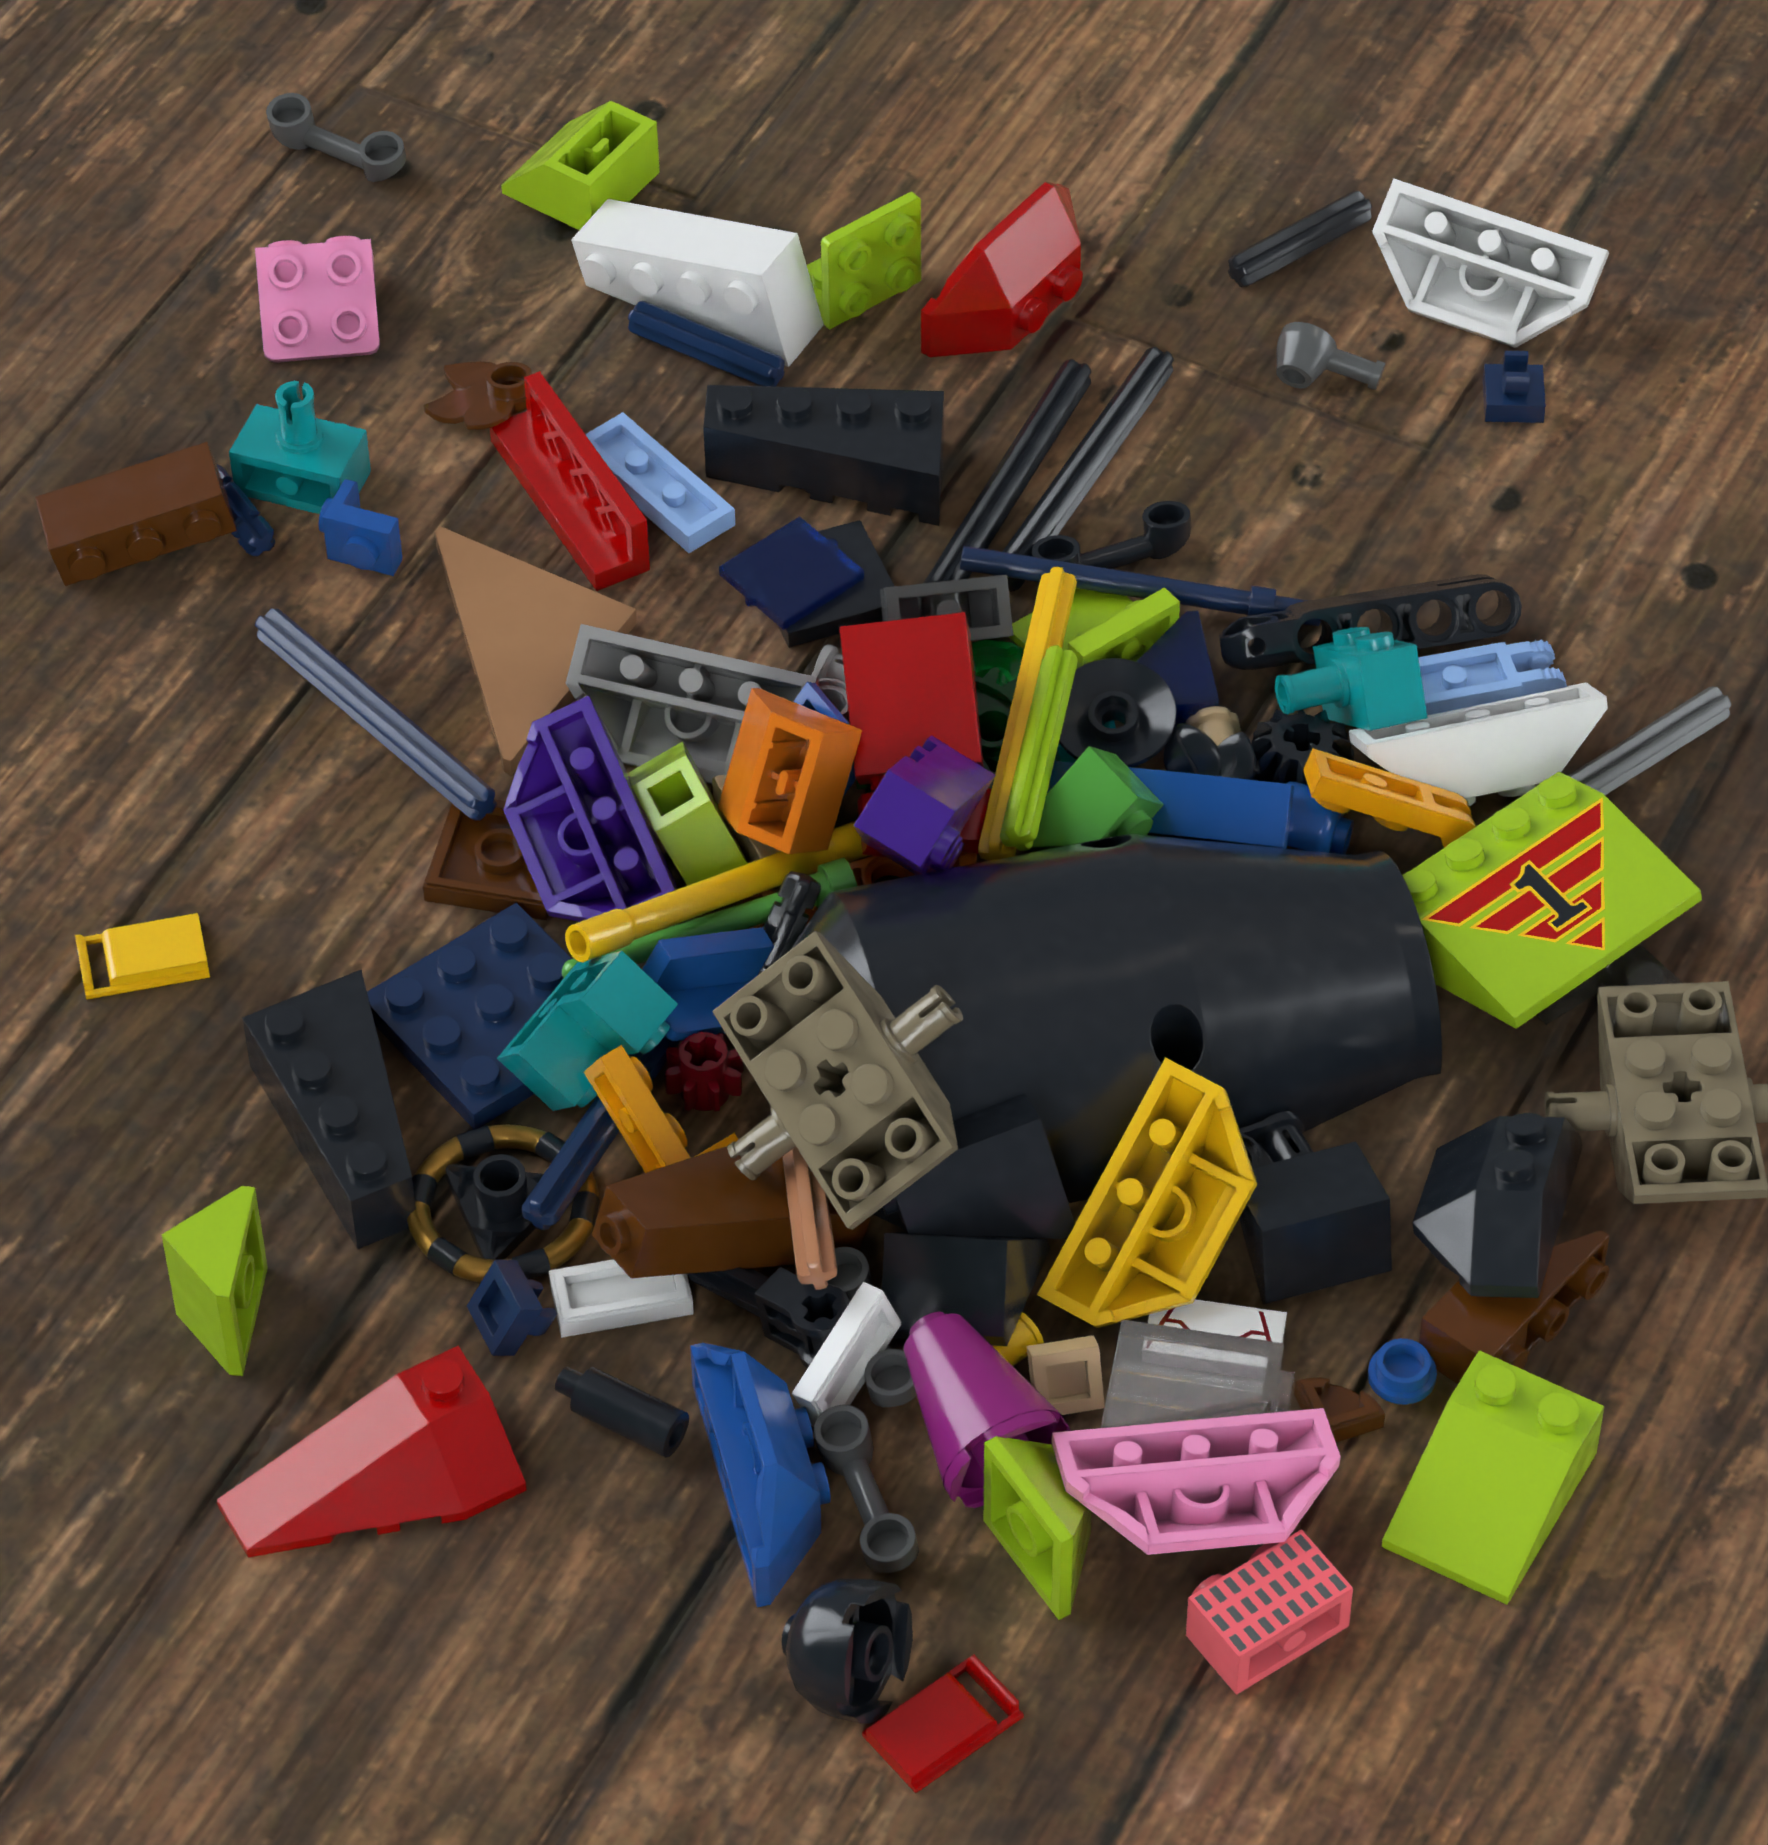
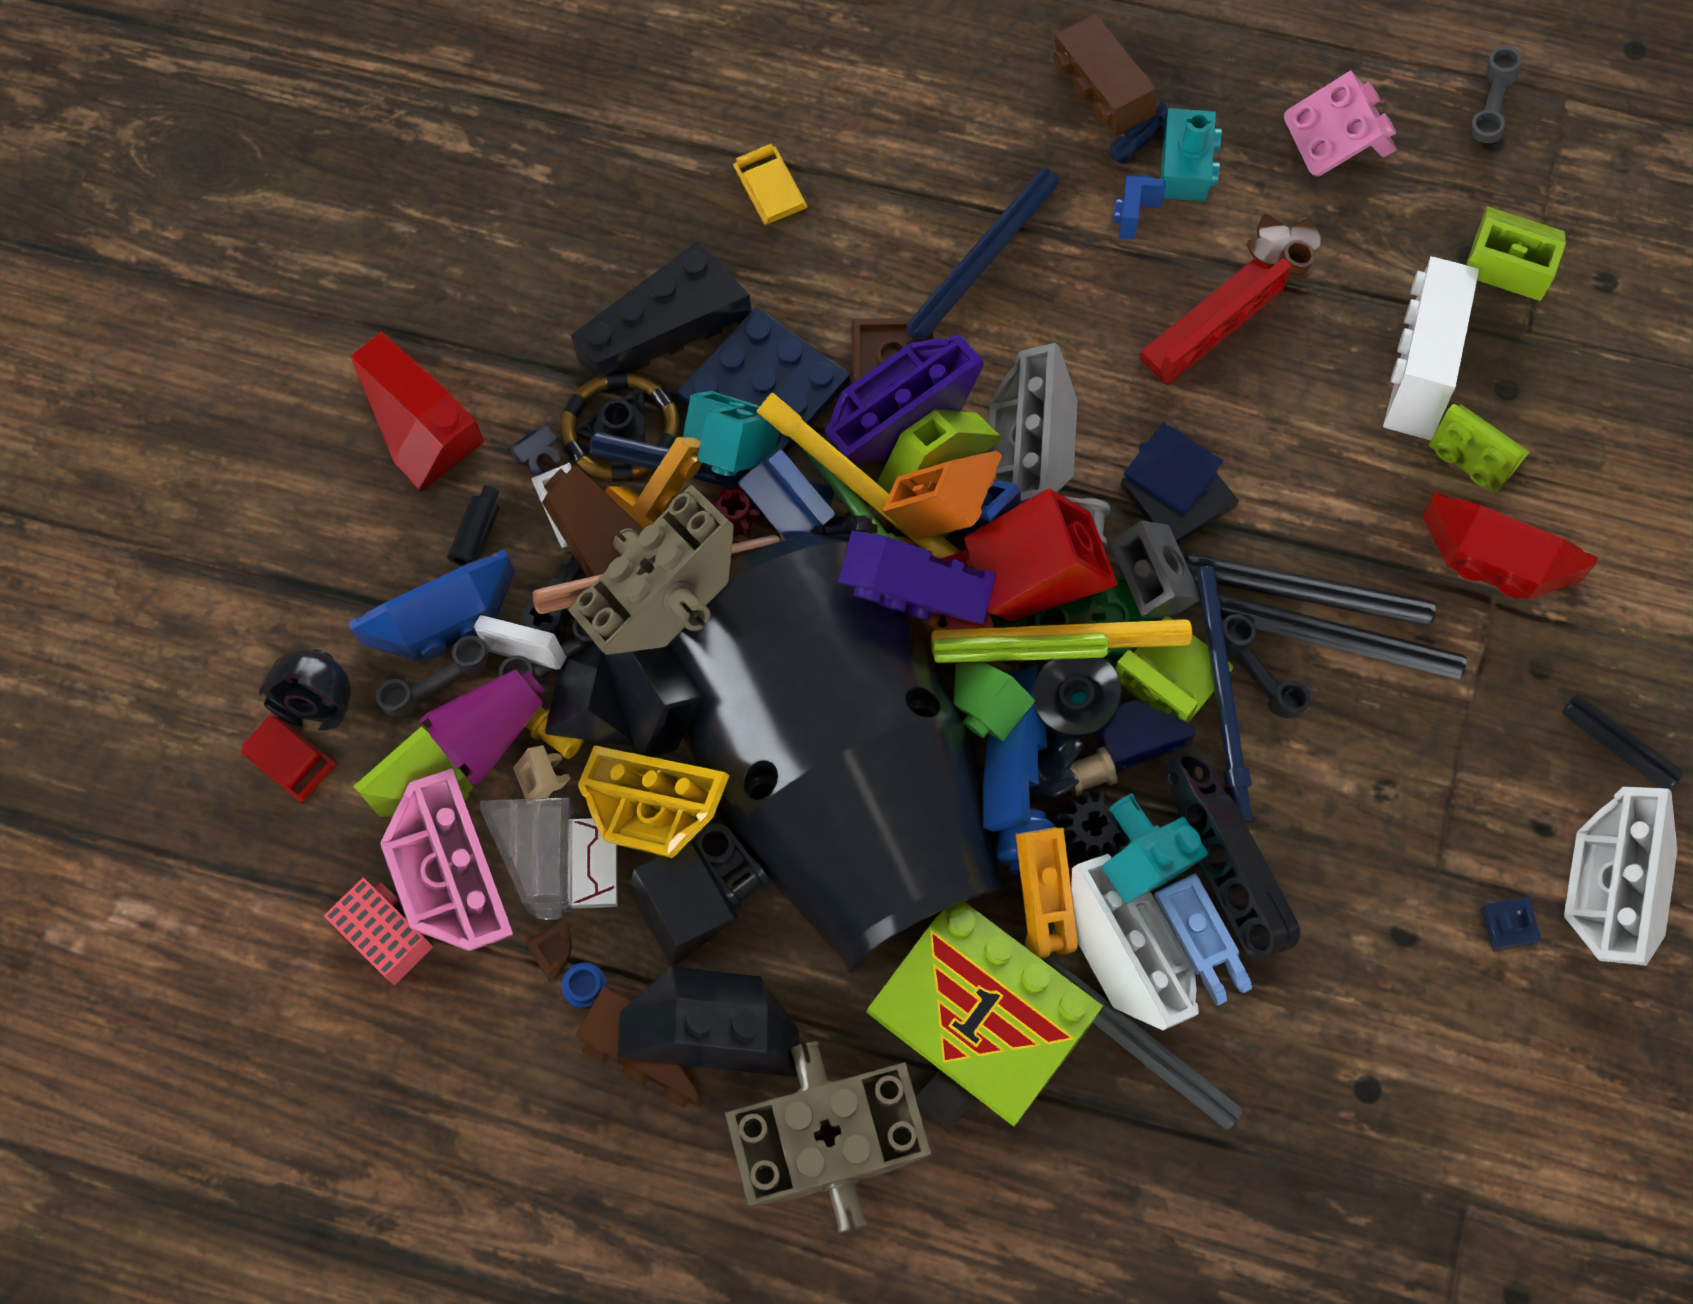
camera: 80 degrees right, 20 degrees up
lime slope [161,1186,268,1376] -> none
medium nougat tile [435,526,637,776] -> none
light blue plate [585,412,735,553] -> none
dark blue axle [628,301,785,387] -> none
black wedge [703,385,944,526] -> none
dark grey bar [1276,322,1386,390] -> none
lime slope [1382,1350,1604,1605] -> none

